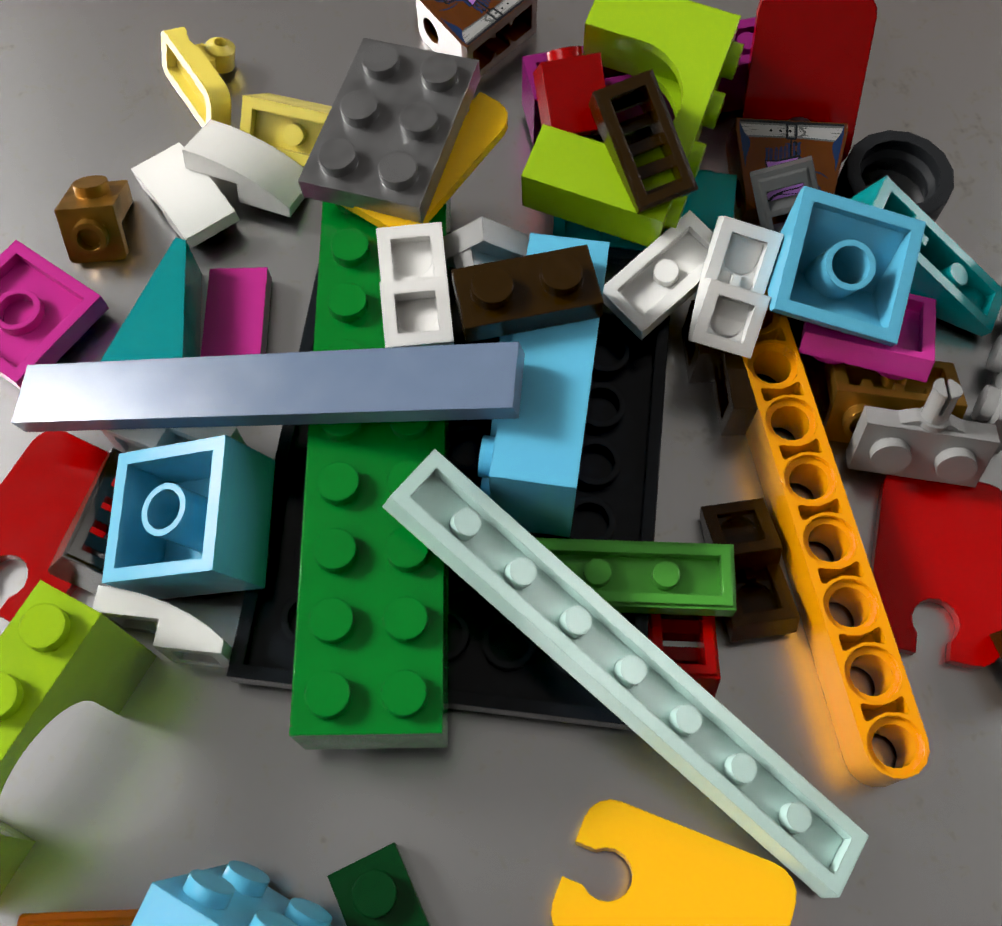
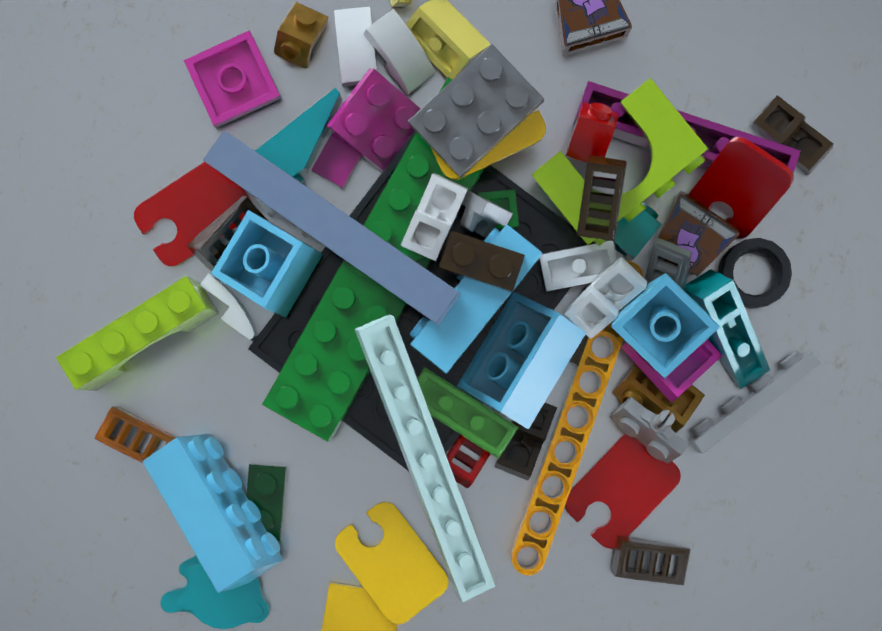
camera: 30 degrees right, 20 degrees up
none -> dark pink plate [326,68,421,172]
none -> medium azure slope [457,291,586,429]

